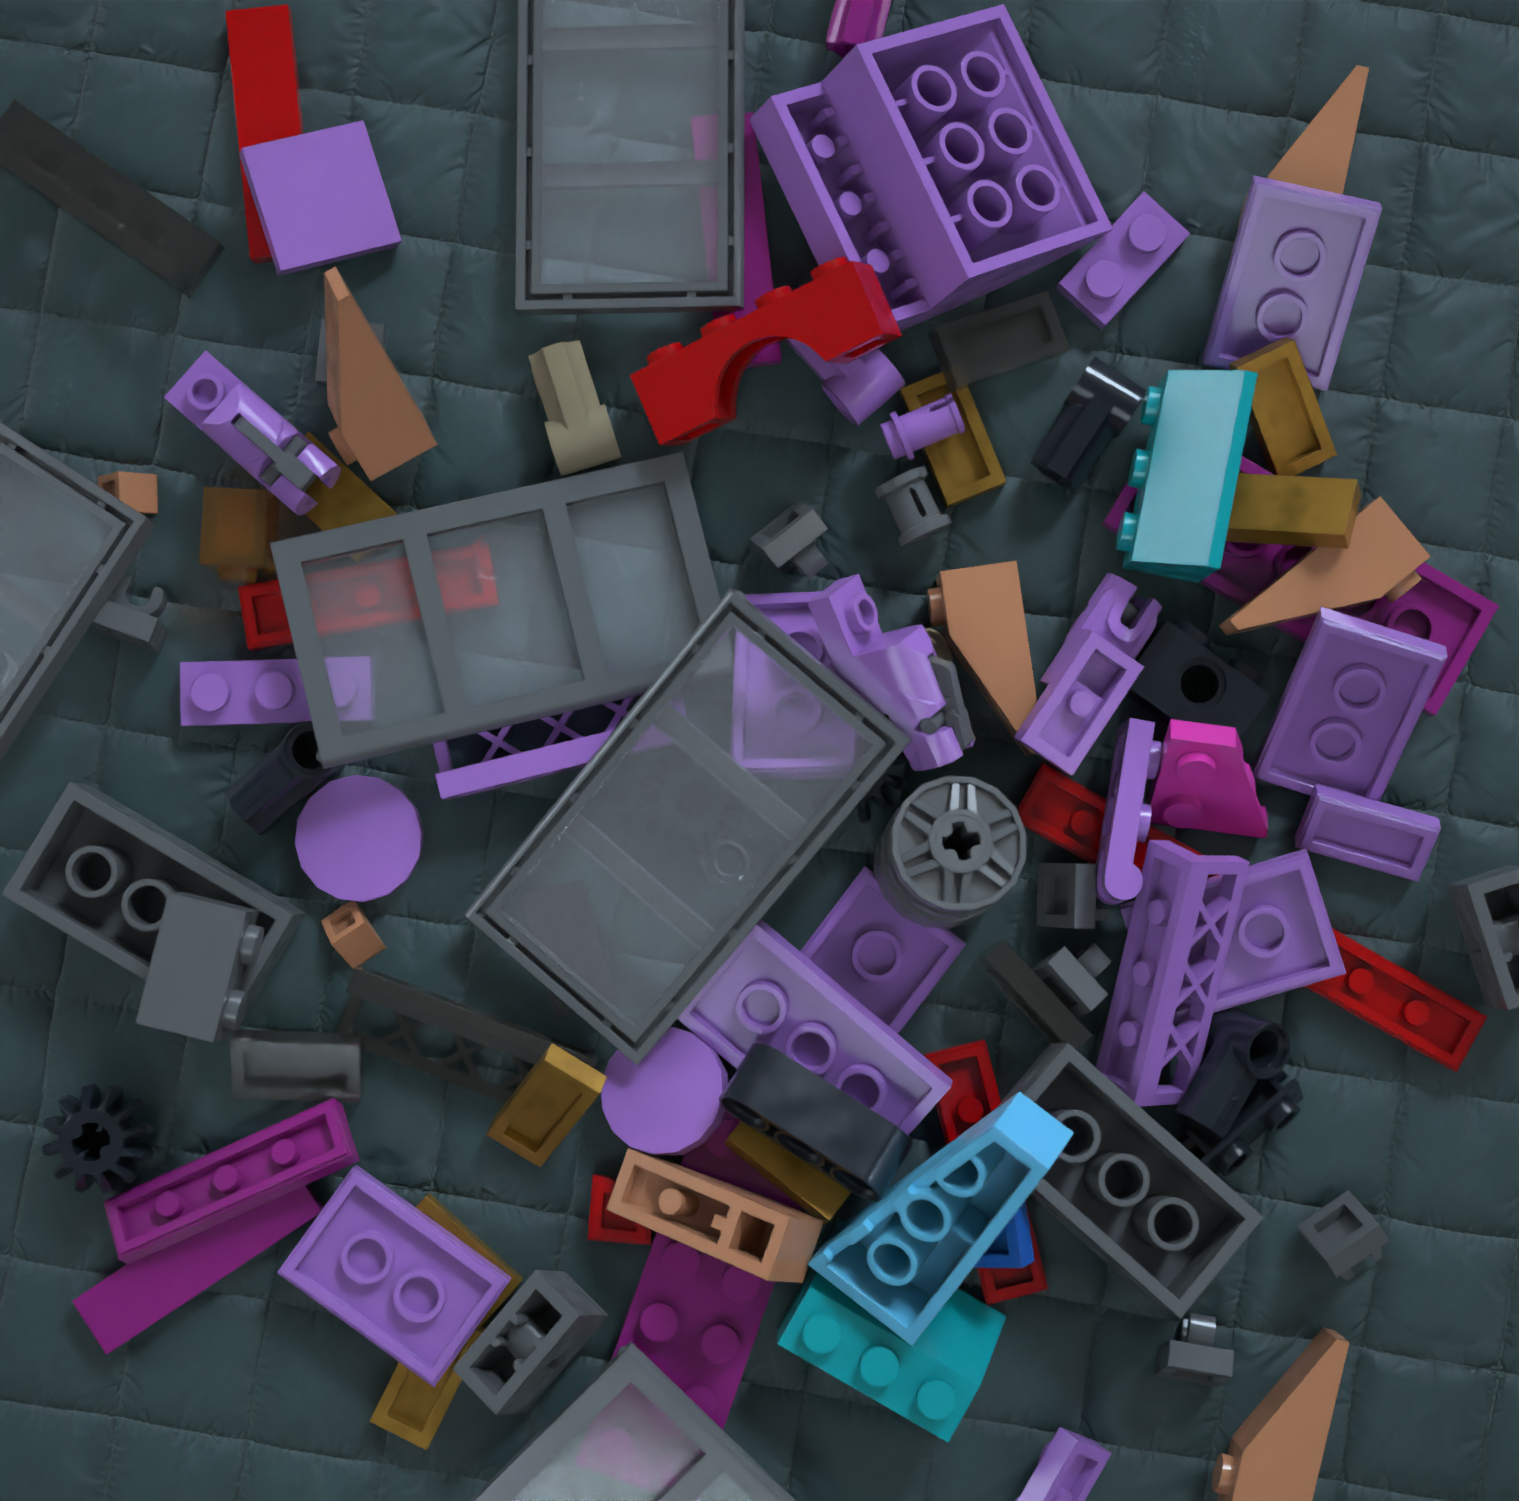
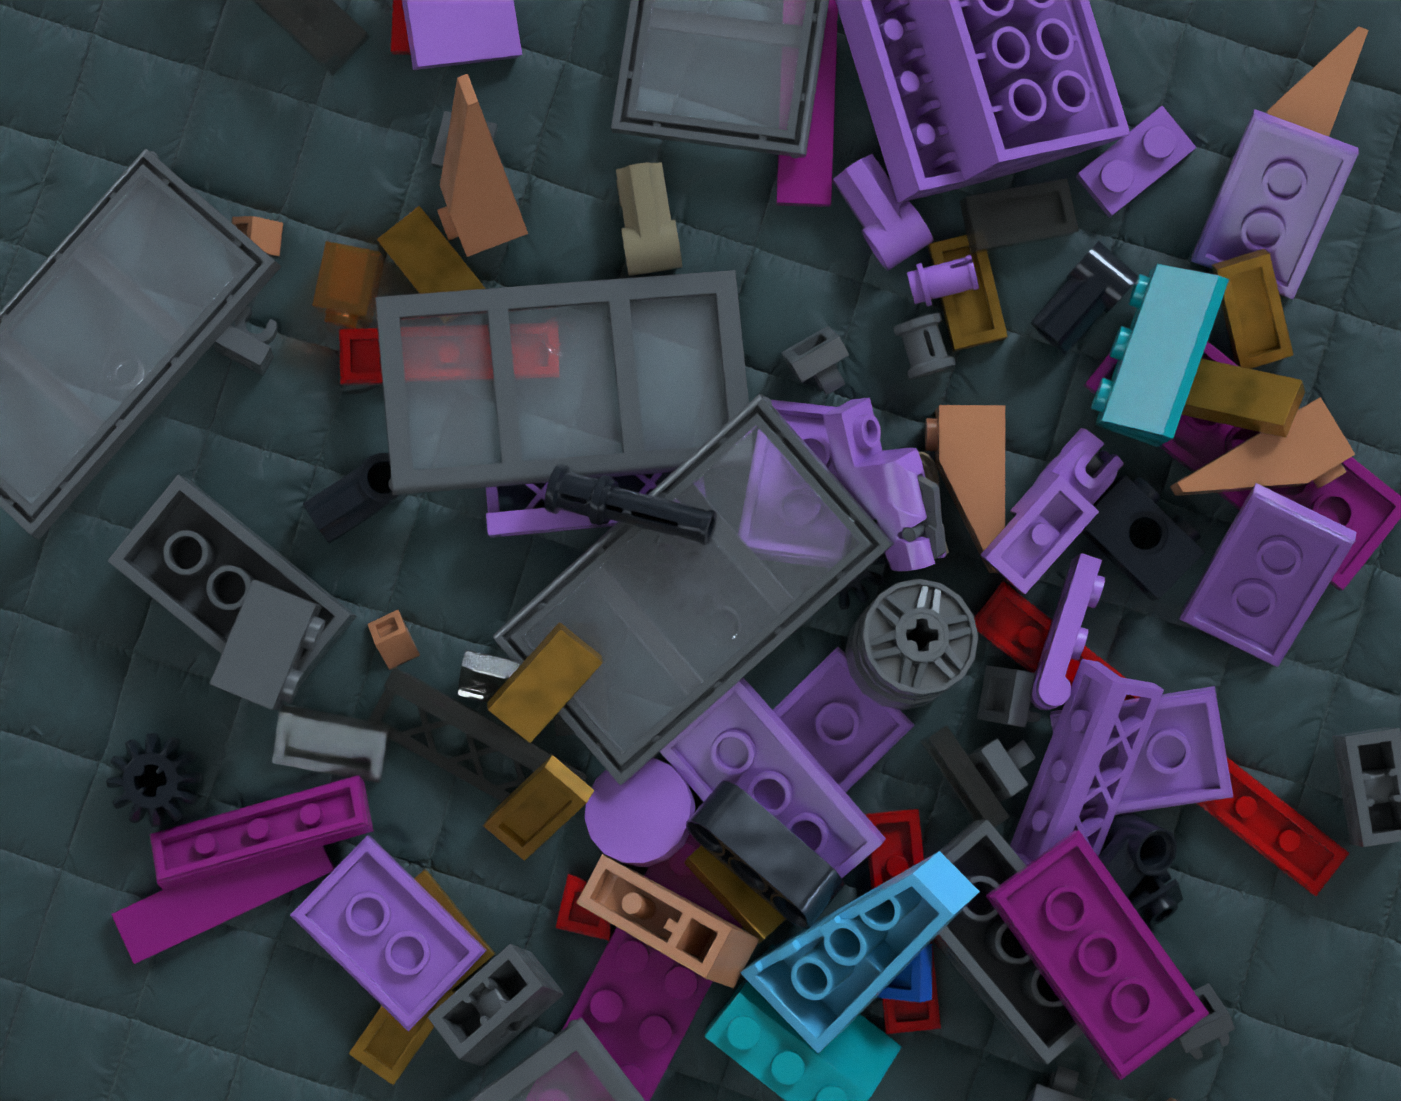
camera: 10 degrees right, 0 degrees up
medium lavender plate [164,350,341,516] -> none
medium lavender plate [180,657,375,727] -> none
medium lavender tile [295,775,424,902] -> none
red arch [630,257,902,445] -> none
dark pink wing [1145,719,1268,838] -> none
medium lavender tile [1295,784,1441,882] -> none
none -> clear smoke tile [457,650,519,702]
none -> pearl gold tile [487,622,603,743]
none -> black pin [545,464,717,546]
none -> magenta tile [986,830,1209,1080]

